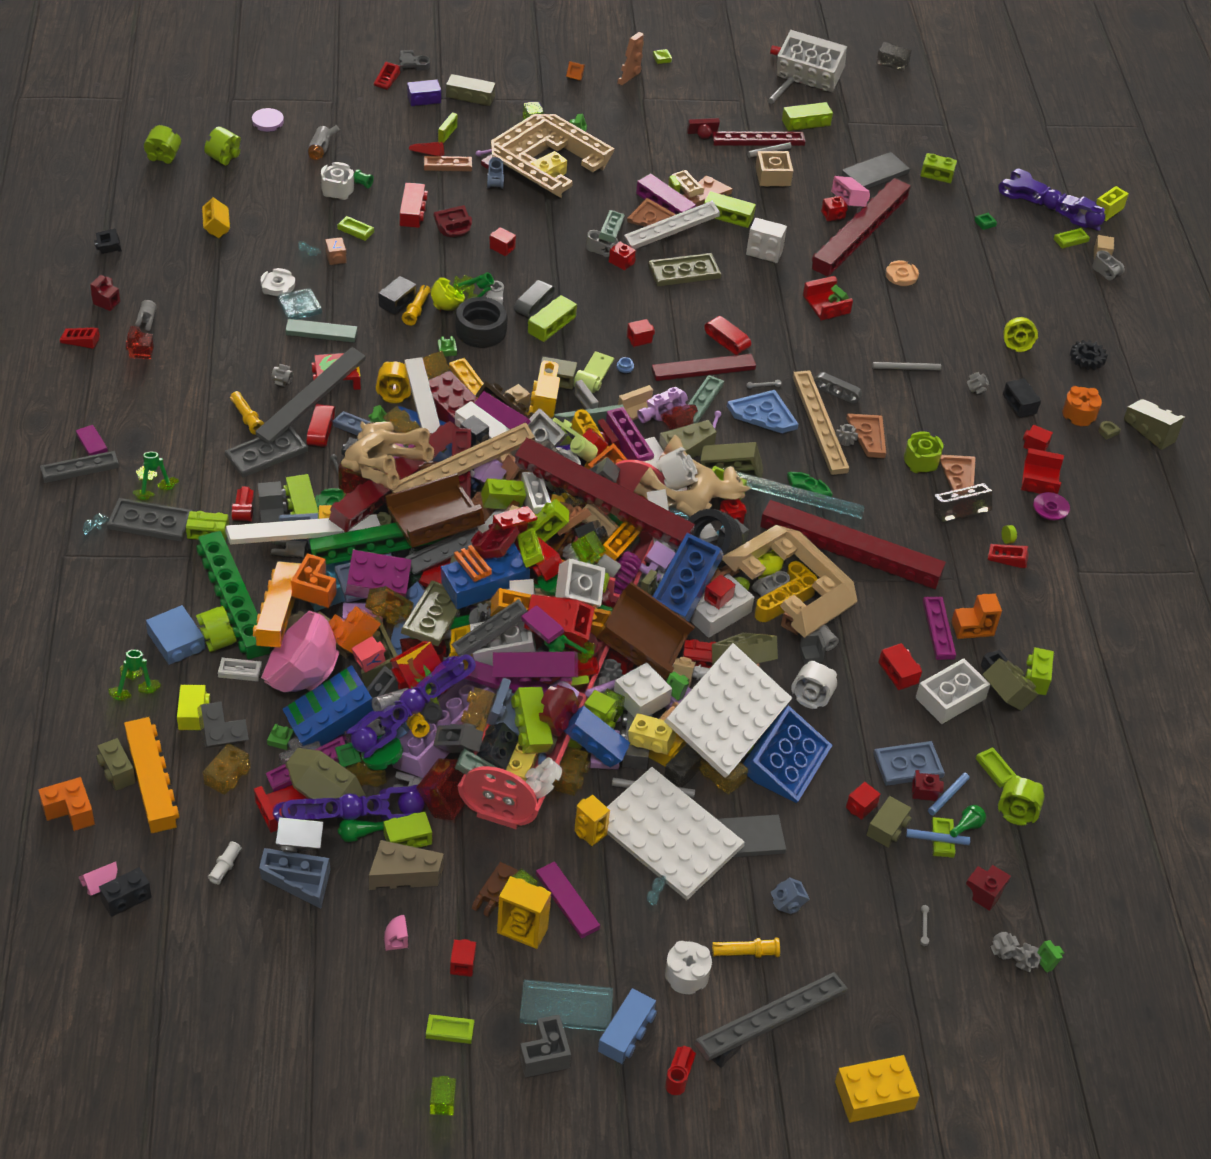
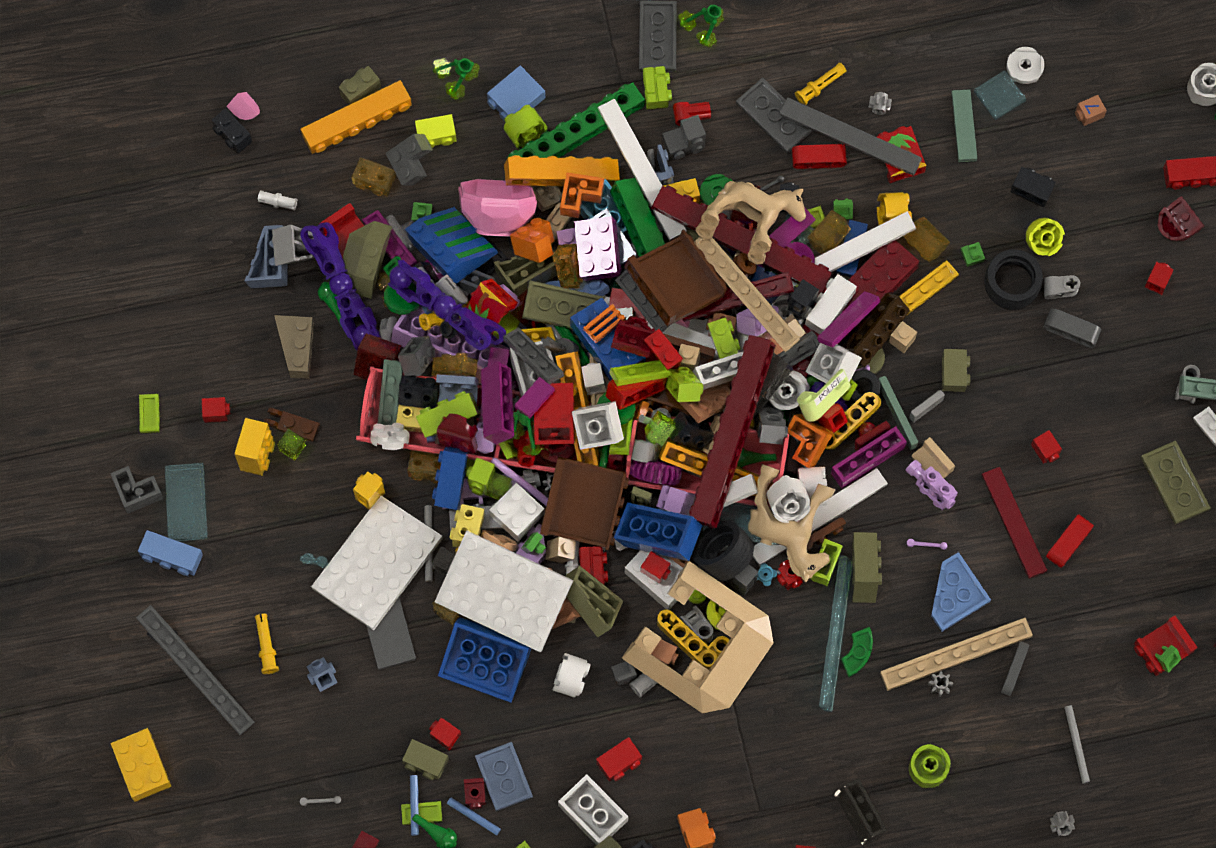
camera: 85 degrees right, 25 degrees up
orange brick [38,777,95,831] -> none
white tile [218,658,262,681] -> none
lime brick [283,474,319,519] -> none
clear light blue piece [298,241,321,256] -> none
sand blue tile [332,411,370,436] -> none
lime tile [337,216,374,241] -> none
coral brick [352,636,386,673] -> none
lime brick [384,812,432,848] -> none
bright pink brick [384,915,408,951] -> none
yellow pin [402,285,431,326] -> none
clear neon green brick [430,1076,456,1115] -> none
plant [453,272,494,299] -> none
lime brick [528,295,577,342] -> none
yellow brick [529,361,560,418] -> none
magenta tile [536,861,600,939] -> none
yellowish green door [573,351,614,393] -> none
red brick [609,242,636,271] -> none
medium blue plate [617,357,634,373] -> none
olive wedge [659,420,717,458] -> none
clear red brick [660,405,698,430] -> none
white brick [665,941,712,994] -> none
red piece [665,1046,696,1095] -> none
sand green tile [679,375,724,425] -> none
light grey hinge [747,380,782,389] -> none
dark red brick [760,500,946,589] -> none
nougat wing [846,414,886,458] -> none
magenta tile [923,597,956,660] -> none
nougat wing [940,455,975,500] -> none

